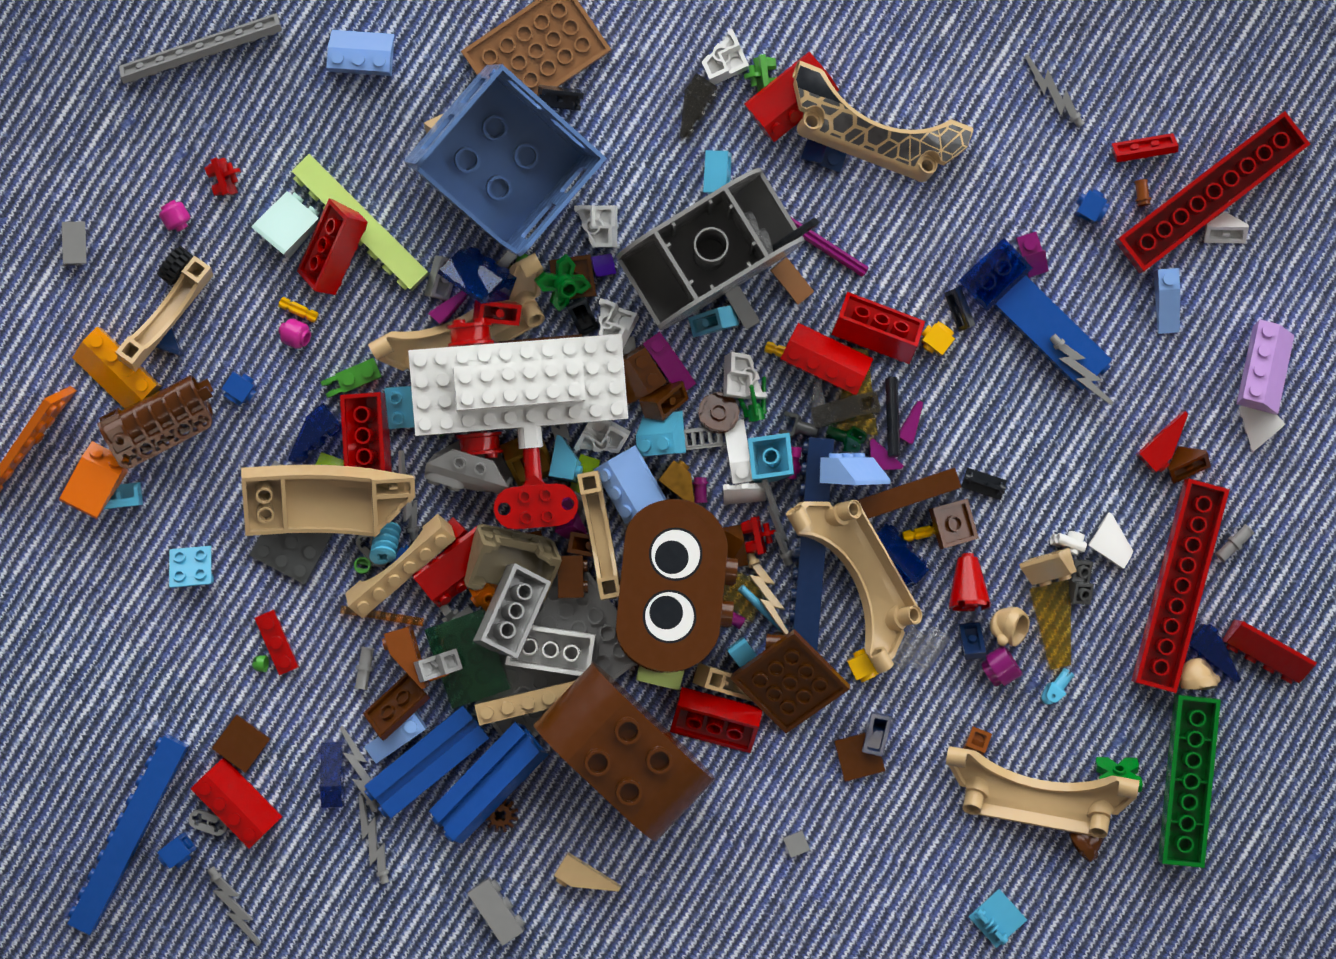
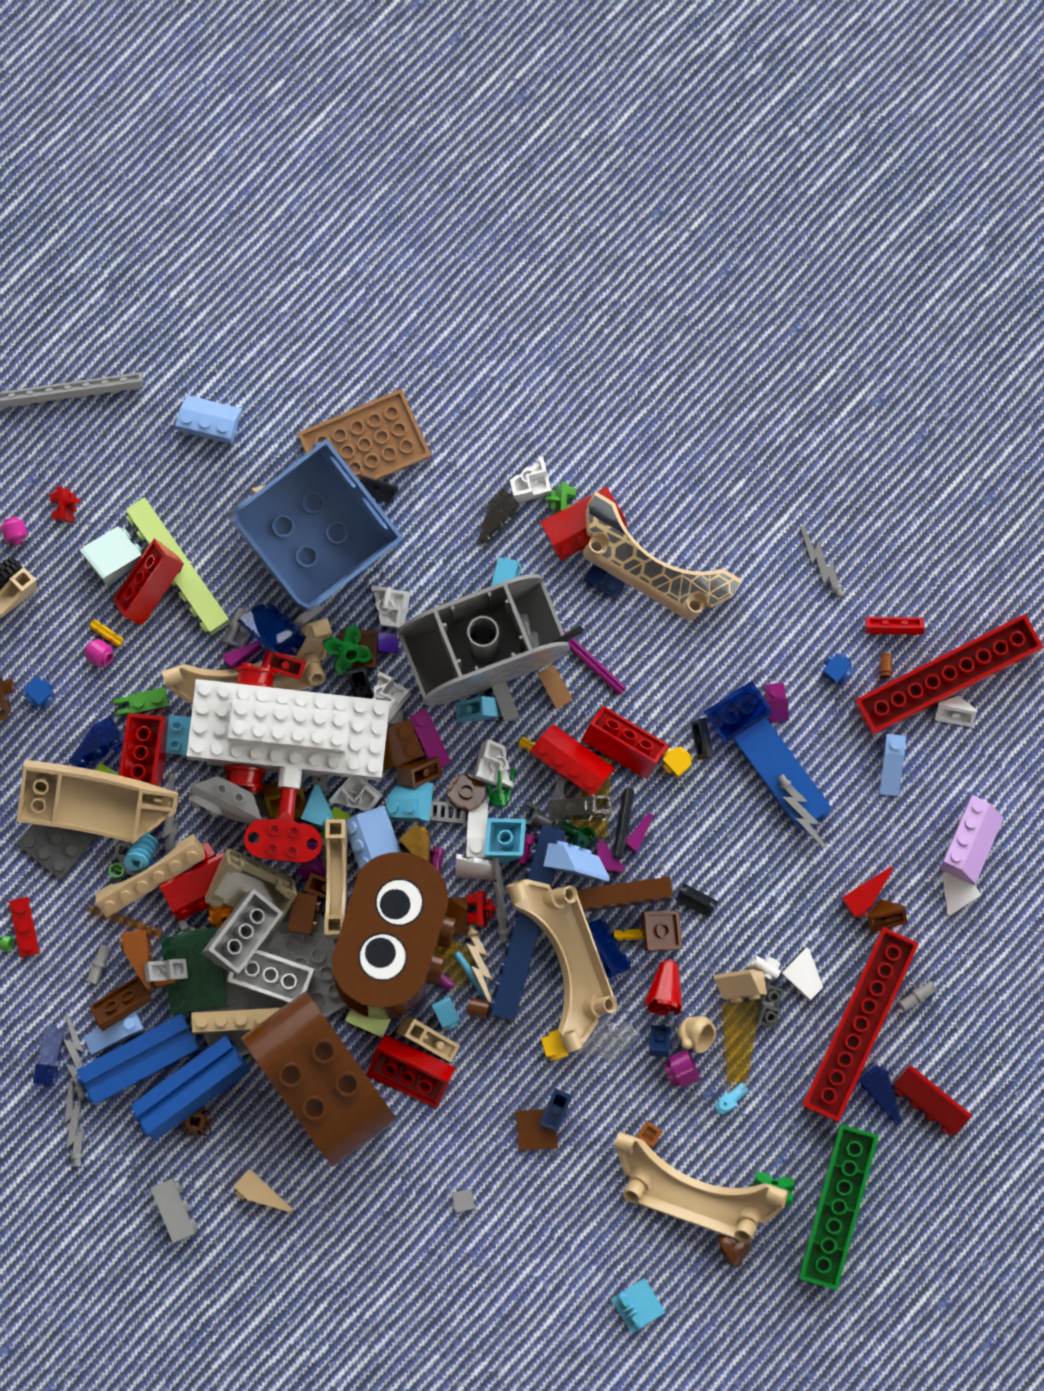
camera: 15 degrees right, 10 degrees down
reddish brown plate [730,629,850,733] -> none
tan piece [1179,658,1221,690] -> none

